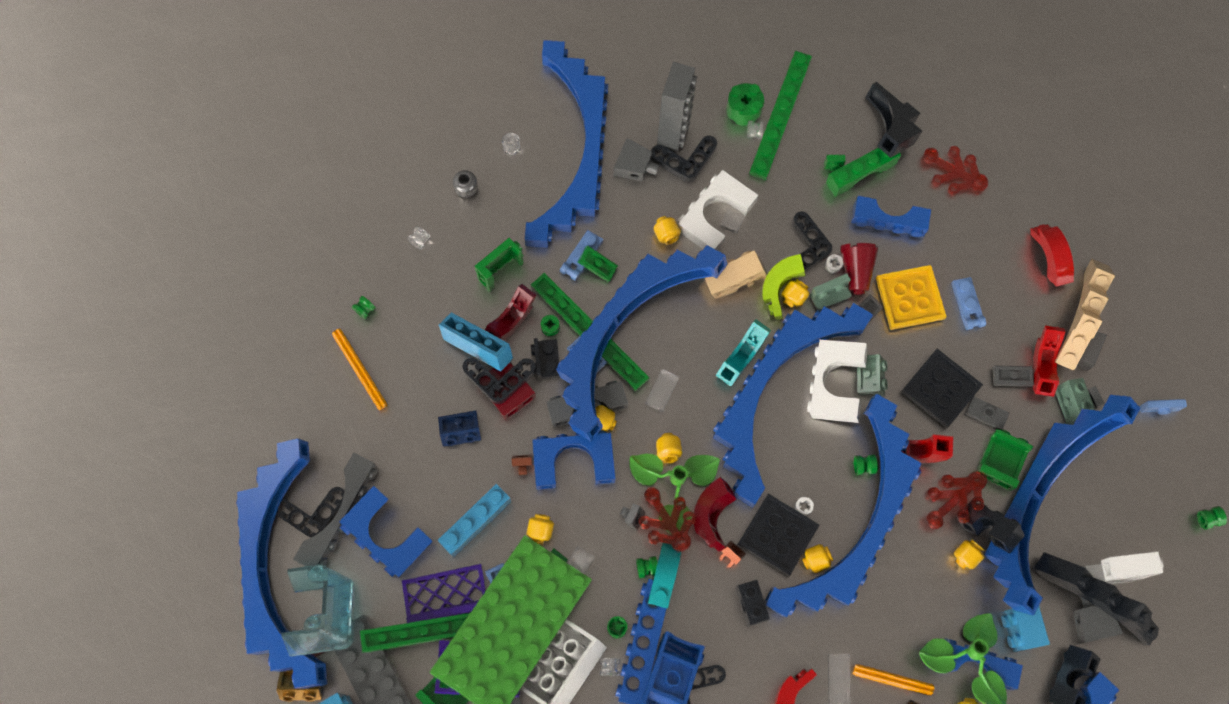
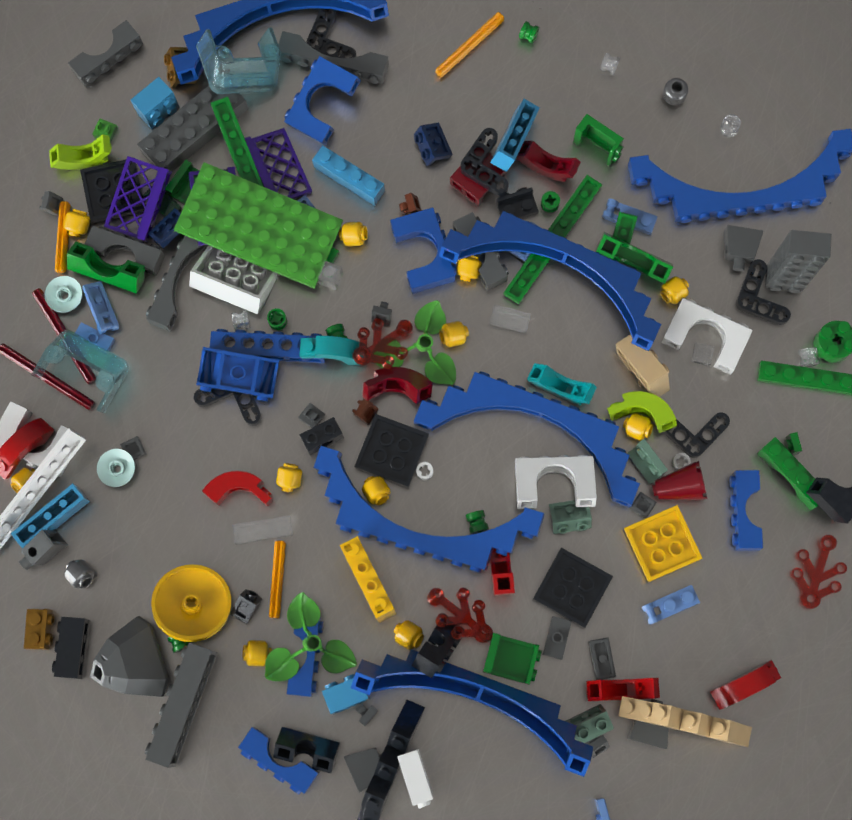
camera: 85 degrees right, 5 degrees up
none -> yellow head [276,463,302,492]
none -> dark grey tile [298,403,325,428]
none -> yellow window [340,536,396,623]
none -> dark grey tile [355,703,378,726]
none -> green arch [596,232,673,284]

